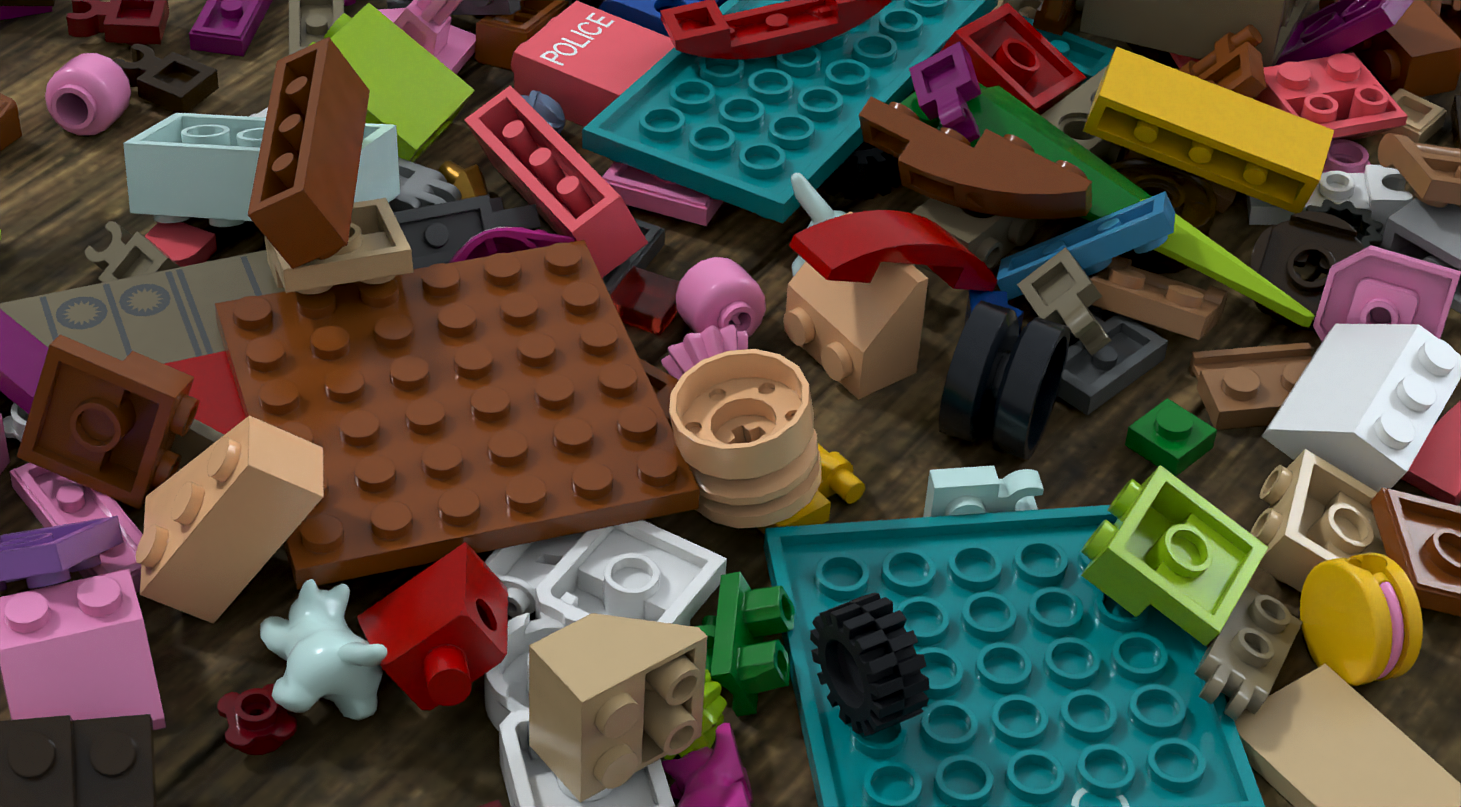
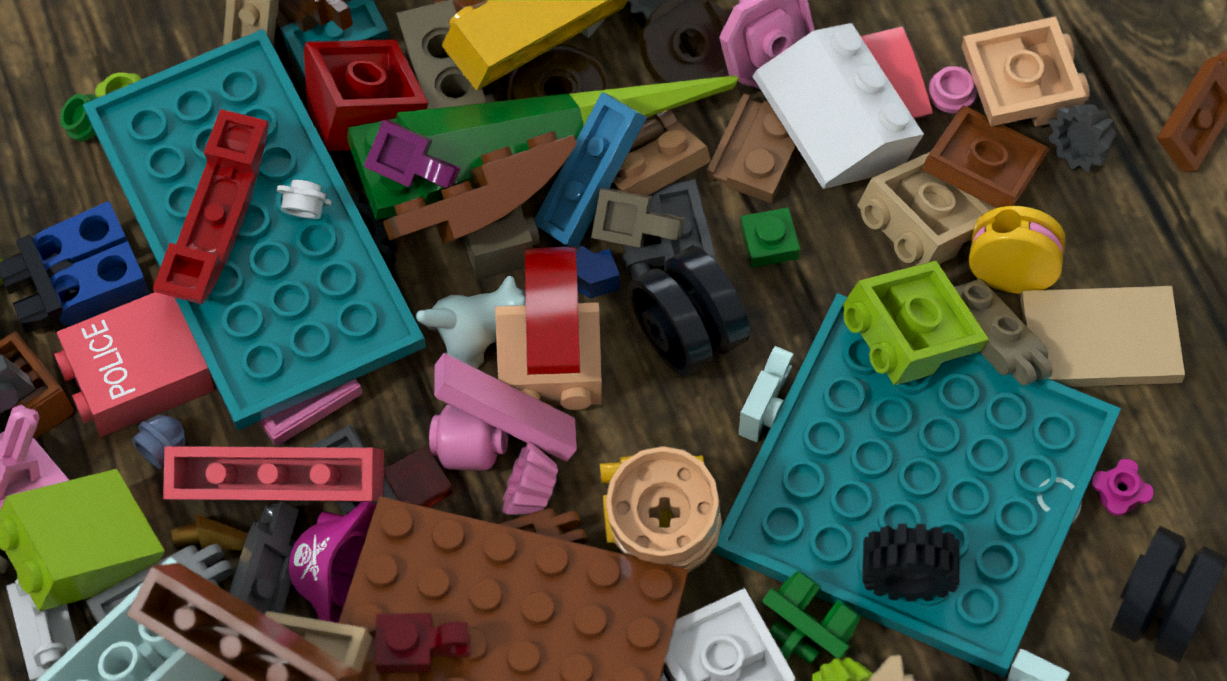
camera: 55 degrees left, 20 degrees up
none -> white plate [277,180,332,219]
none -> dark red plate [375,613,471,673]
none -> bright pink tile [434,353,577,462]

